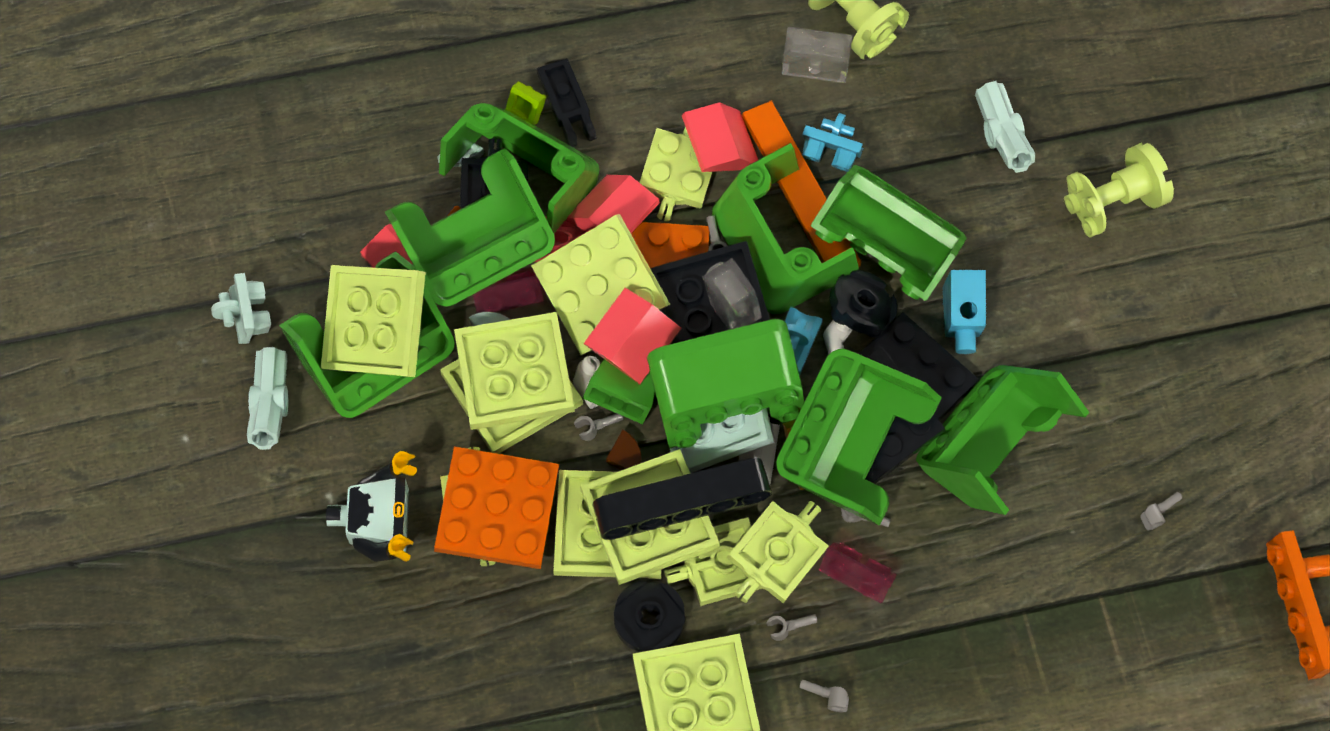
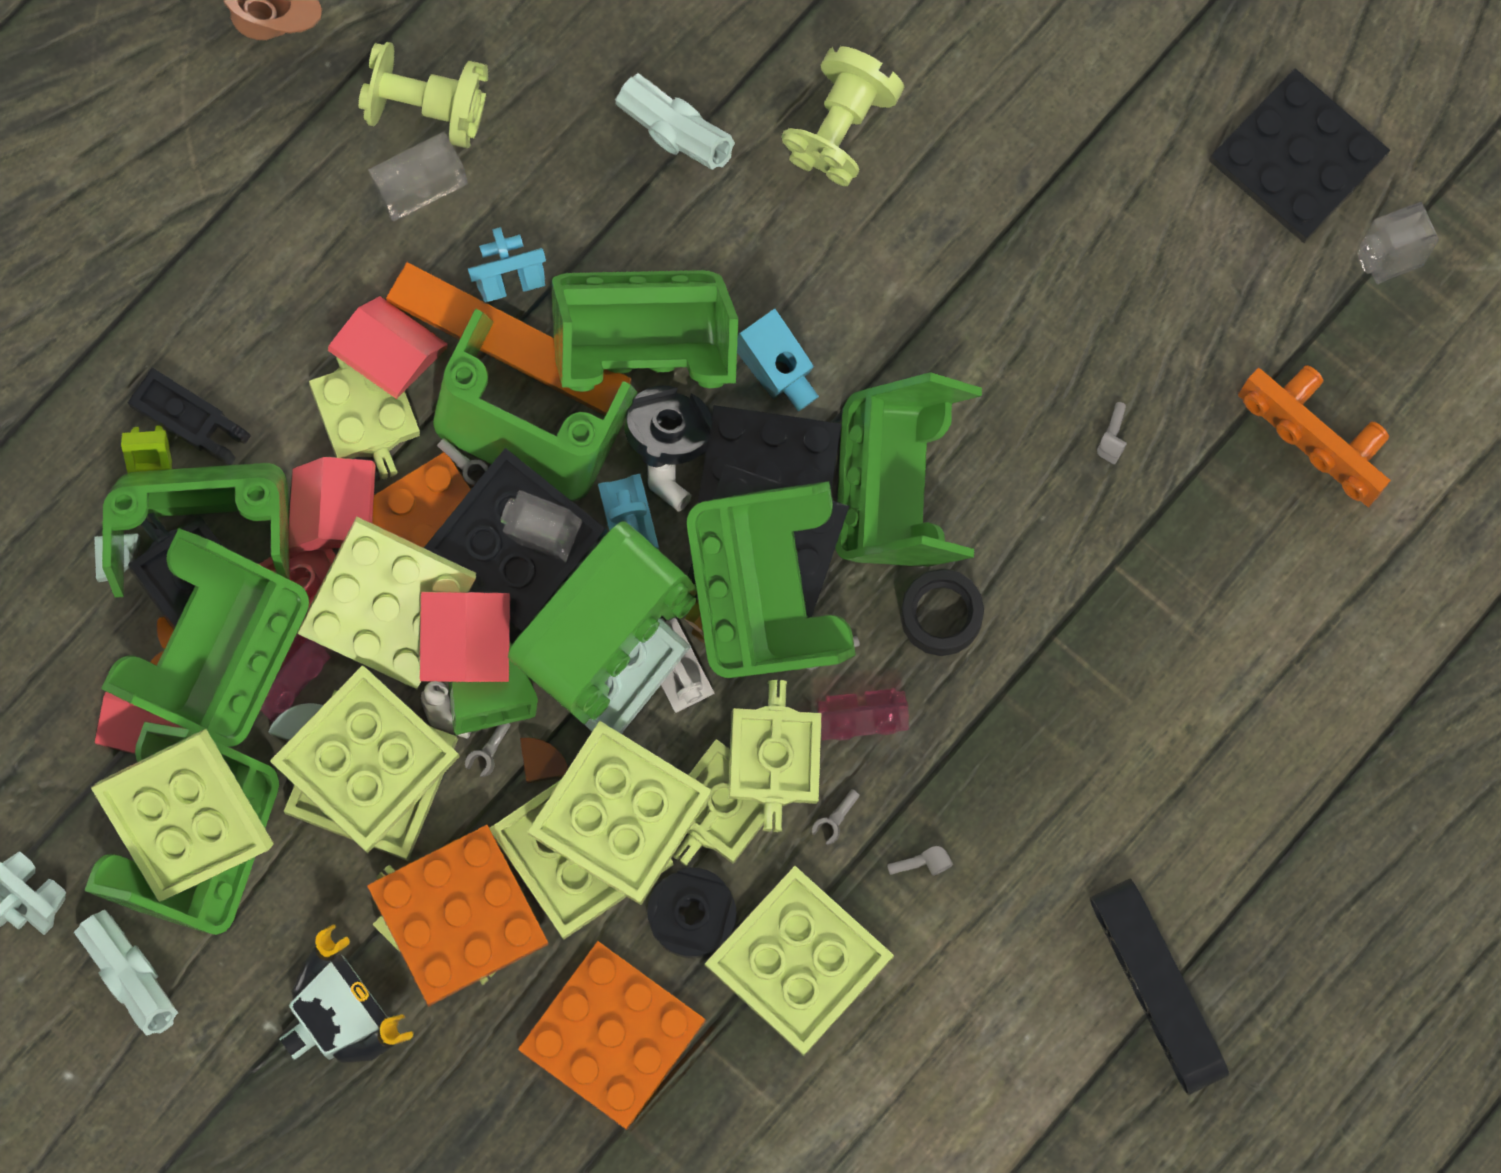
camera: 35 degrees left, 10 degrees up
black beam [592,458,772,540] -> none
none -> orange plate [518,941,706,1130]
none -> black tyre [900,569,985,656]

